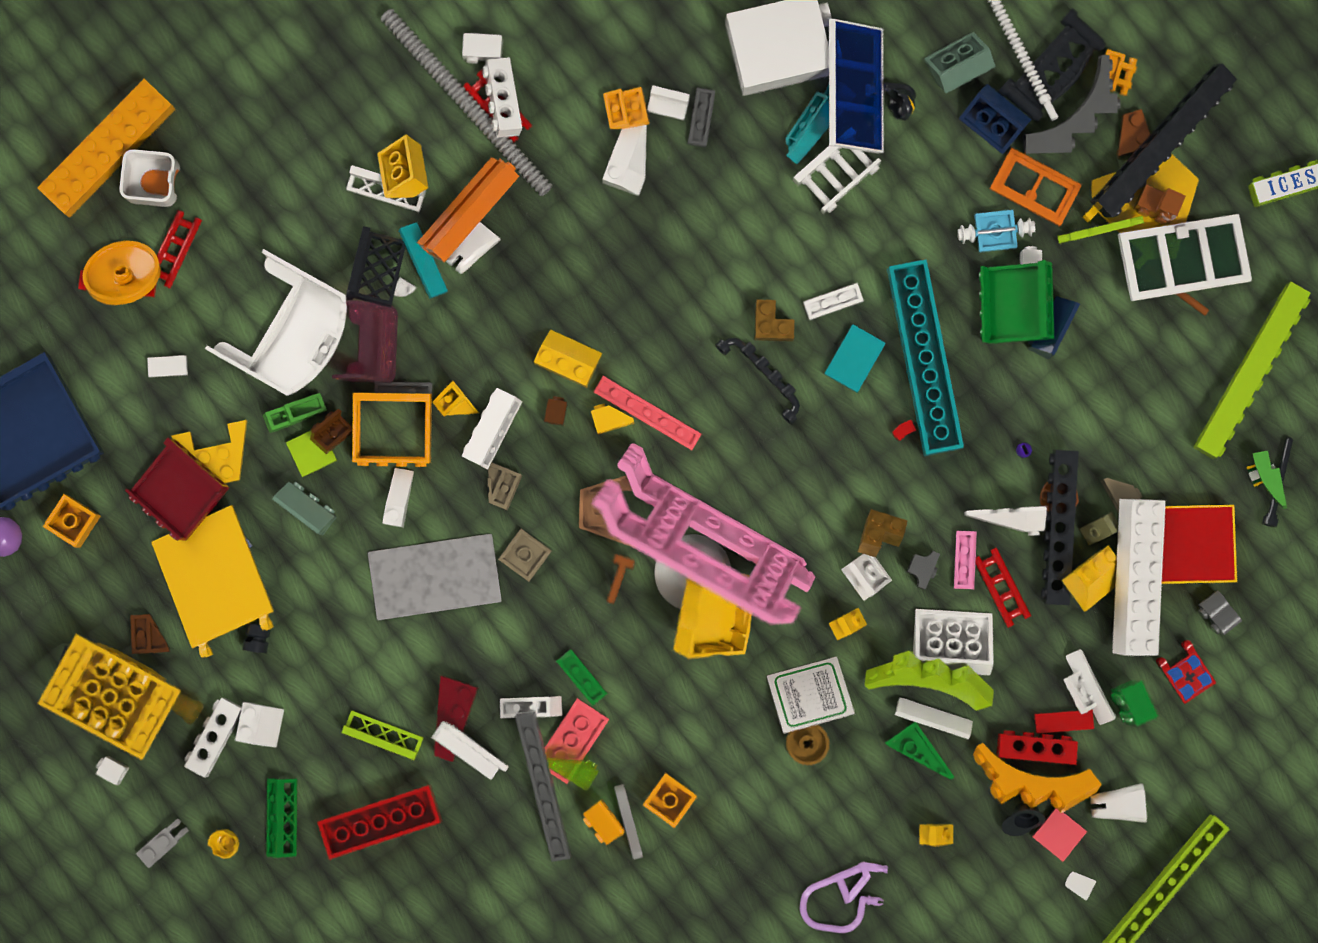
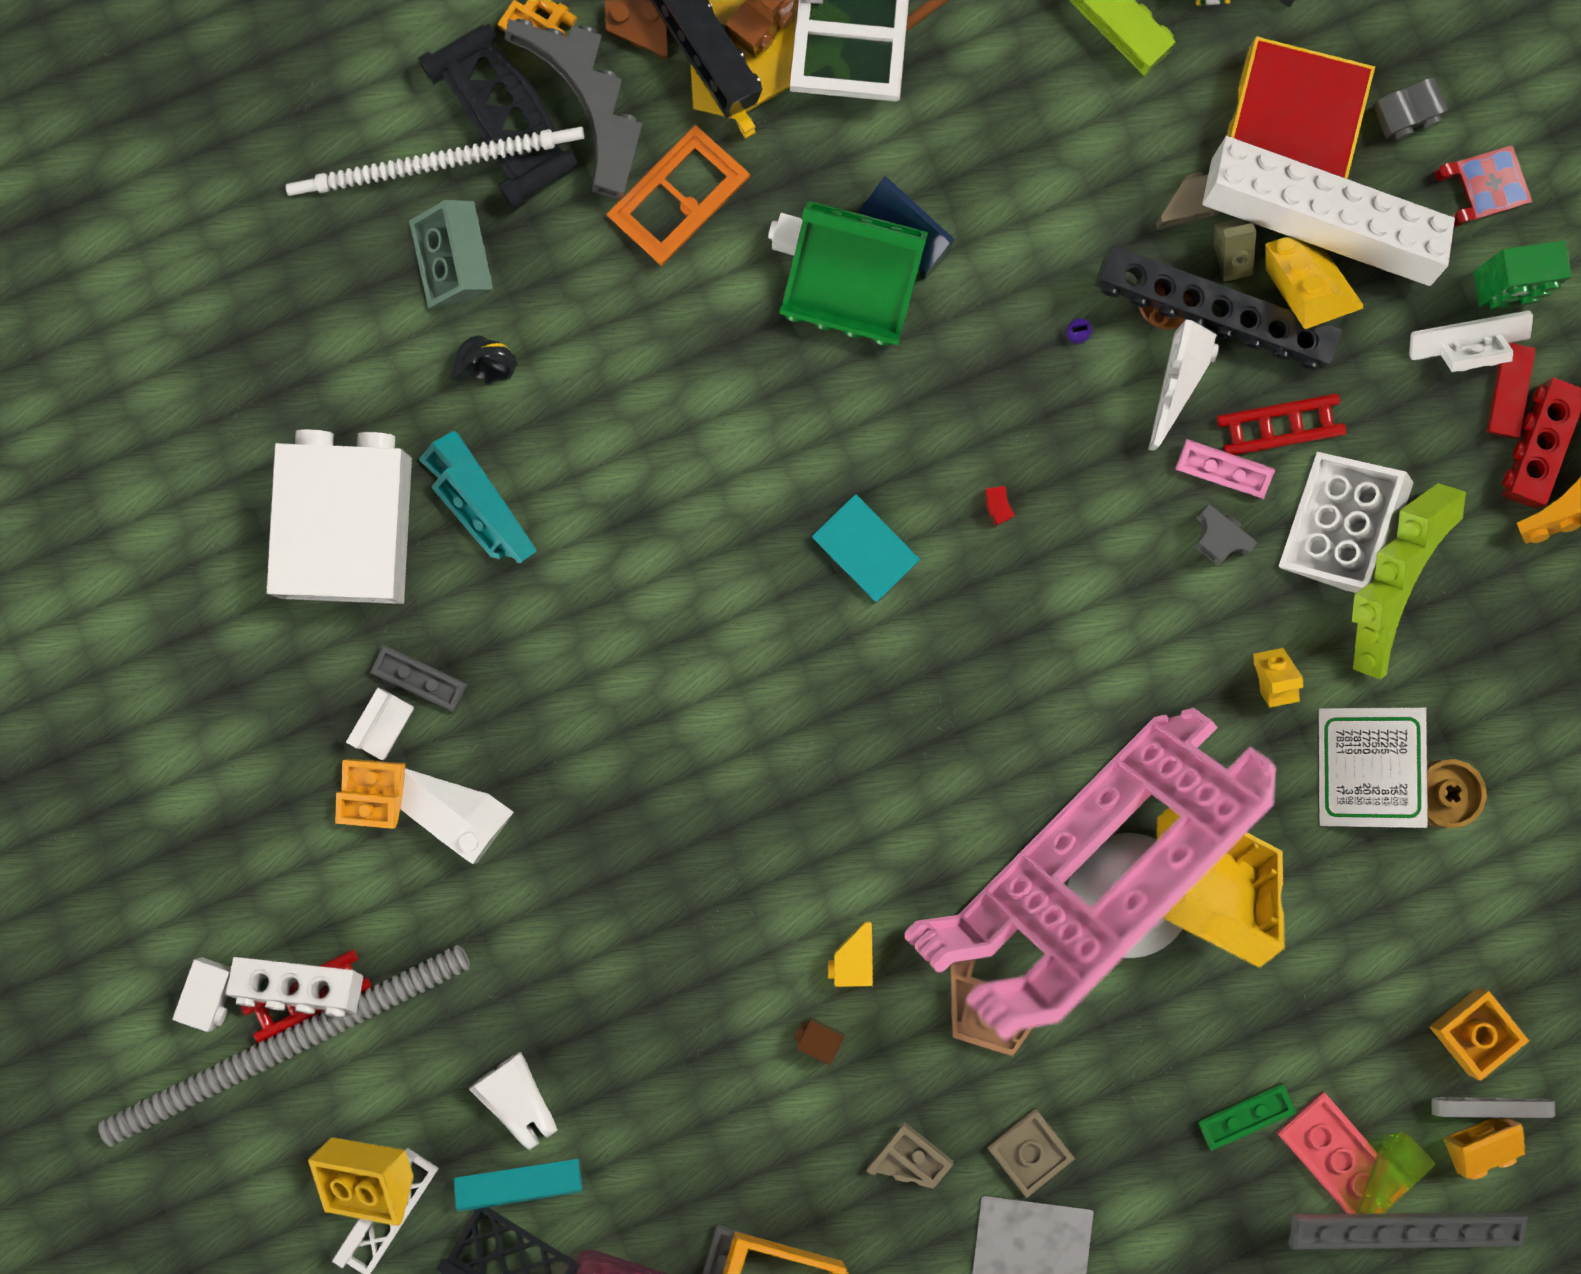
camera: 75 degrees left, 0 degrees up
white tile [394,277,416,297] -> none
orange brick [417,157,519,262] -> none
yellow slope [433,381,479,417] -> none
white brick [462,388,523,470] -> none
white slope [500,696,562,718] -> none
yellow slope [534,330,602,388] -> none
coral tile [593,376,702,451] -> none
dark orange fence [607,555,635,605] -> none
black bar [715,338,800,425] -> none
pearl gold brick [755,300,795,341] -> none
white fence [793,127,881,214] -> none
white tile [803,283,864,320] -> none
clear blue door [829,19,883,154] -> none
white bracket [841,554,892,600] -> none
pearl gold brick [858,509,908,558] -> none
green wing [885,722,954,780] -> none
teal brick [887,259,964,456] -> none
white tile [895,697,973,739] -> none
medium azure plate [957,210,1035,252] -> none
dark blue slope [959,84,1031,154] -> none
lime piece [1058,216,1144,244] -> none

